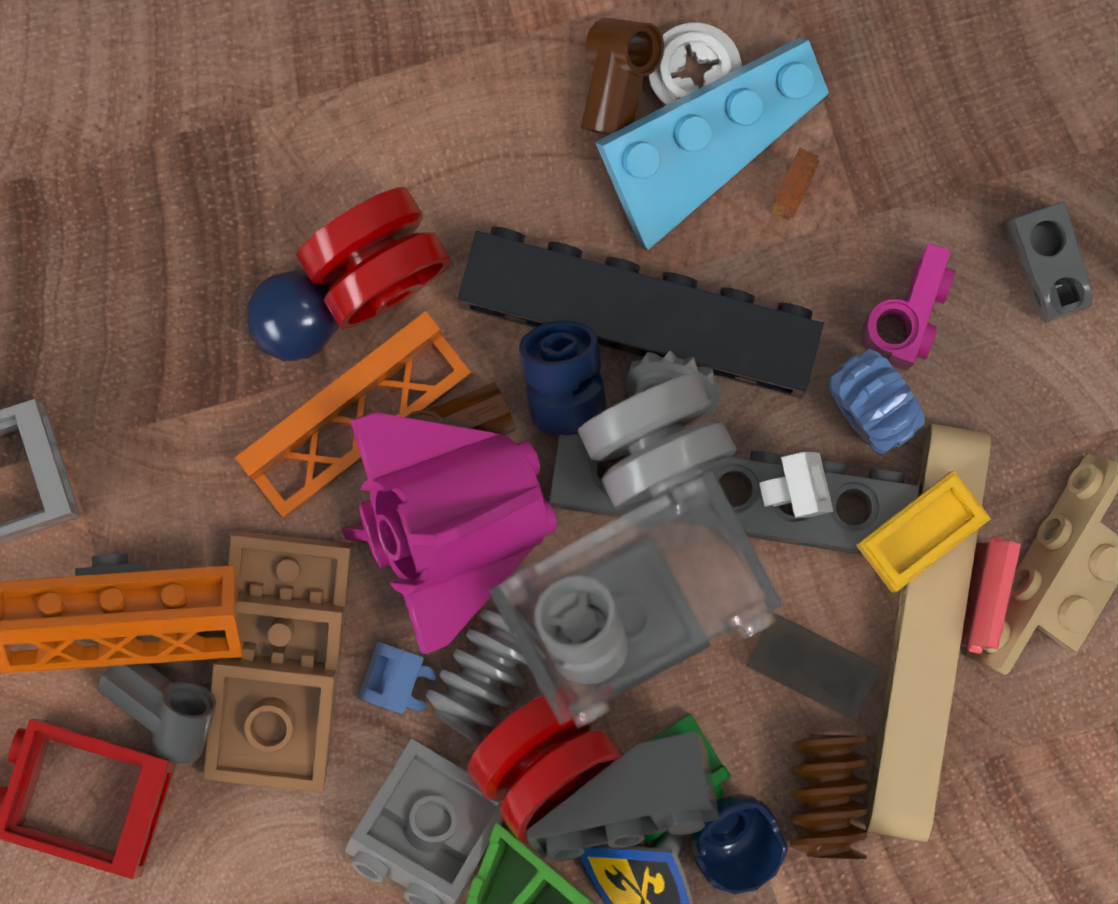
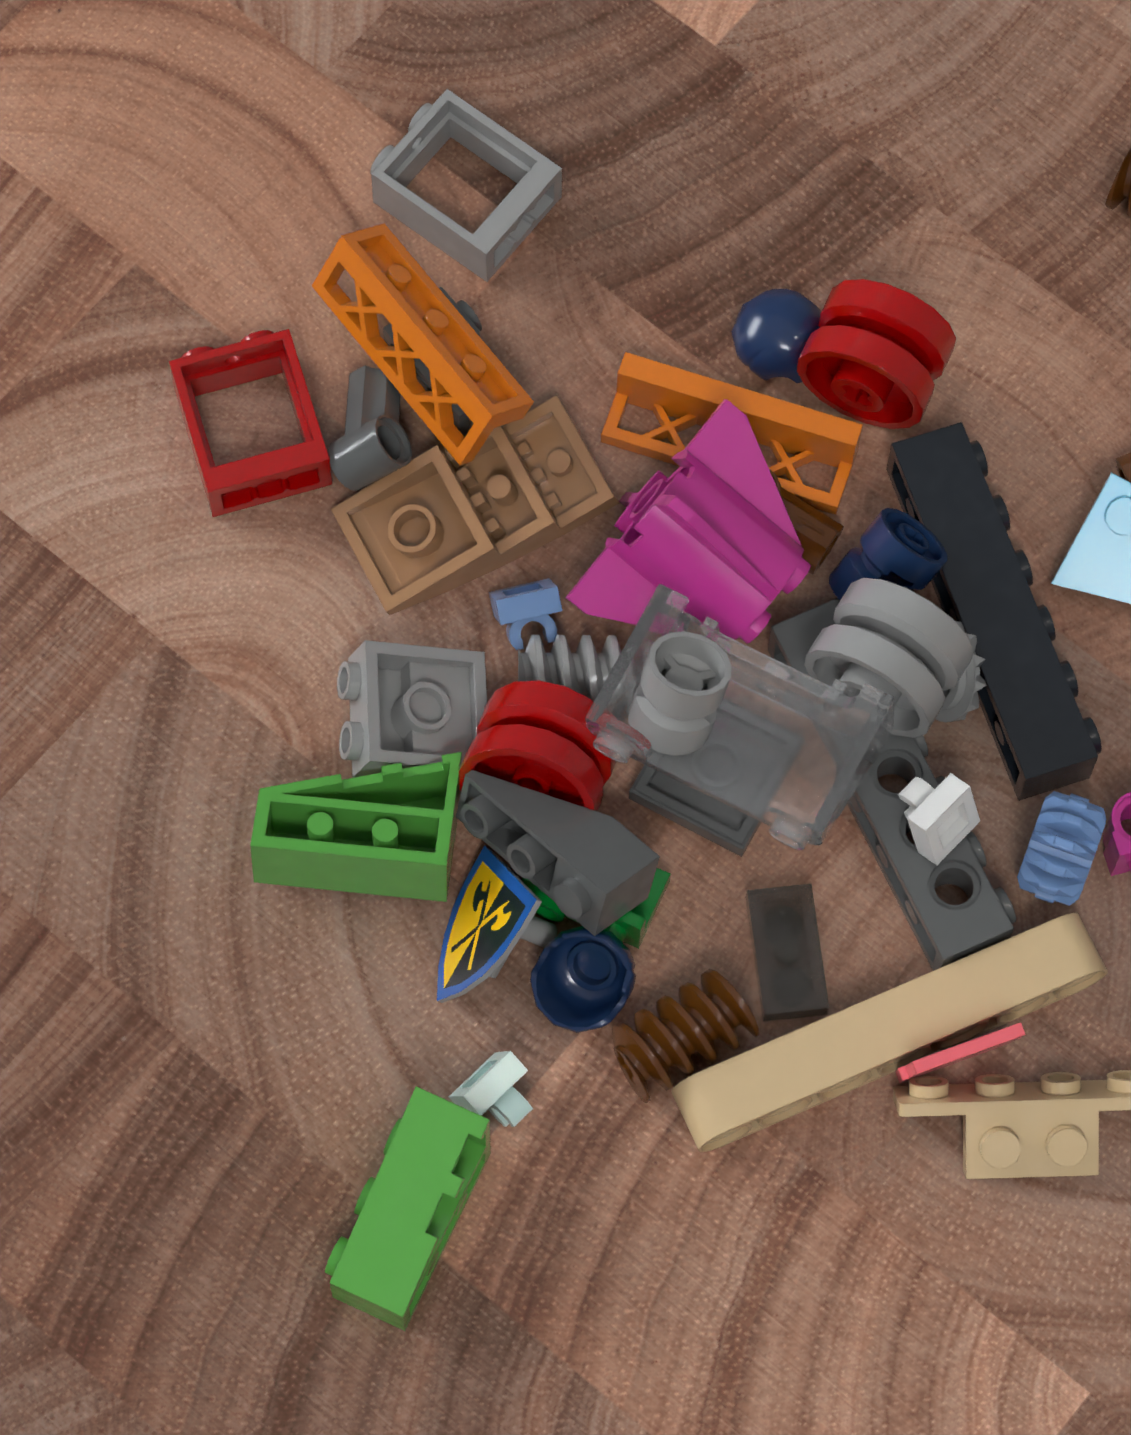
camera: 55 degrees right, 15 degrees down
yellow tile [855,470,991,593] -> none

